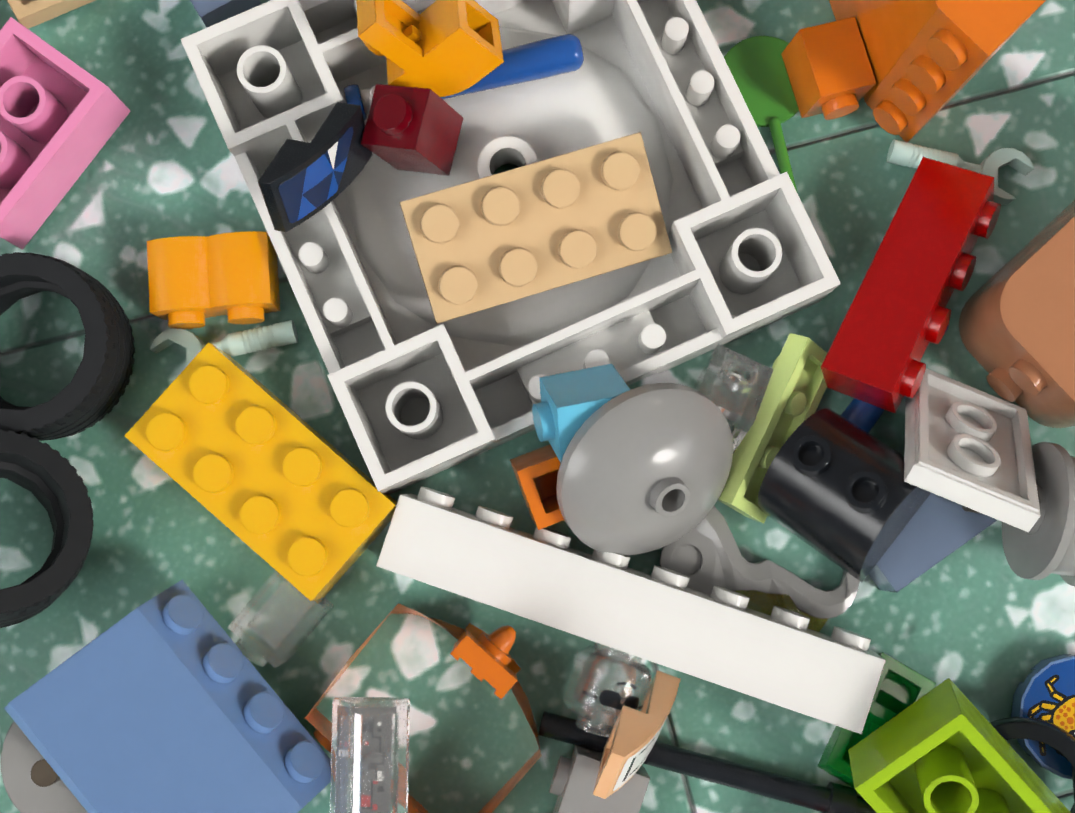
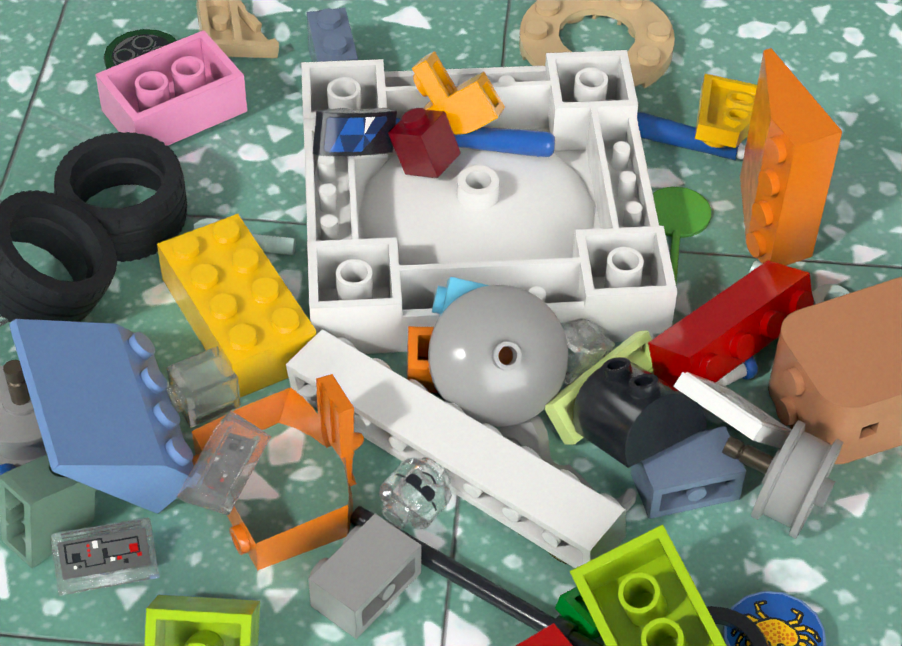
camera: 20 degrees right, 35 degrees down
light orange brick [147,231,280,329] -> none
tan plate [399,132,672,324] -> none
light nougat slope [593,670,681,799] -> none
orange brick [781,16,876,120] -> none

